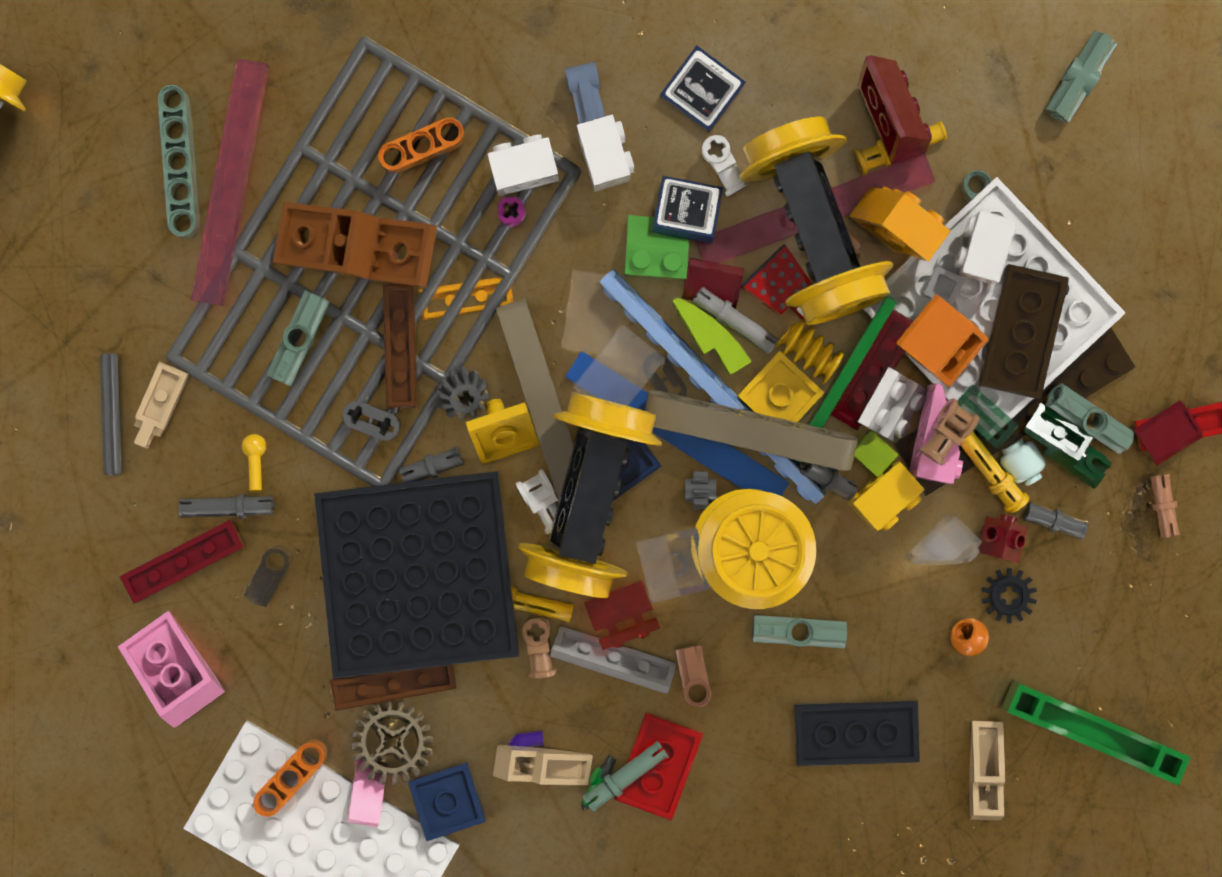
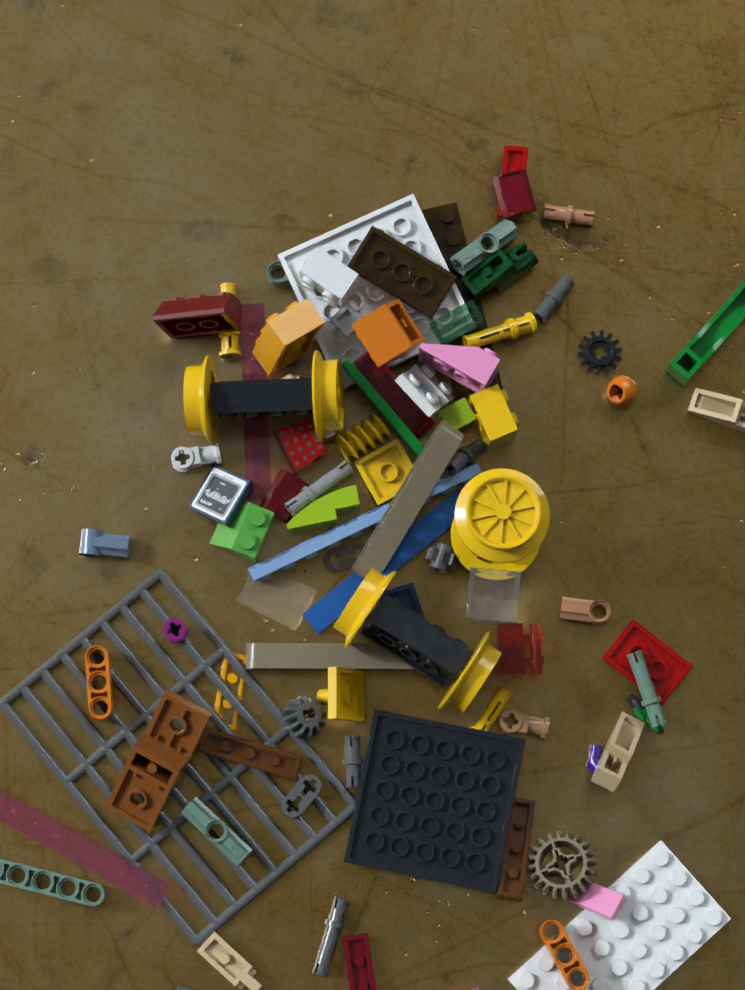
camera: 75 degrees left, 10 degrees down
yellow bar [242,434,266,492] -> none
clear smoke piece [243,545,293,608] -> none
dark blue plate [407,763,486,842] -> none
white brick [487,134,559,197] -> none
white connector [516,468,558,535] -> none
light grey plate [550,626,677,694] -> none
clear piece [573,325,666,406] -> none
white brick [577,114,635,192] -> none
tile [660,45,746,132] -> none
sand green piece [752,615,847,648] -> none
black tile [794,700,920,766] -> none
clear slope [904,514,982,564] -> none
medium nougat connector [919,398,980,466] -> none
dark red brick [977,514,1028,563] -> none
light aqua head [1000,438,1046,486] -> none
sand green piece [1045,30,1117,124] -> none

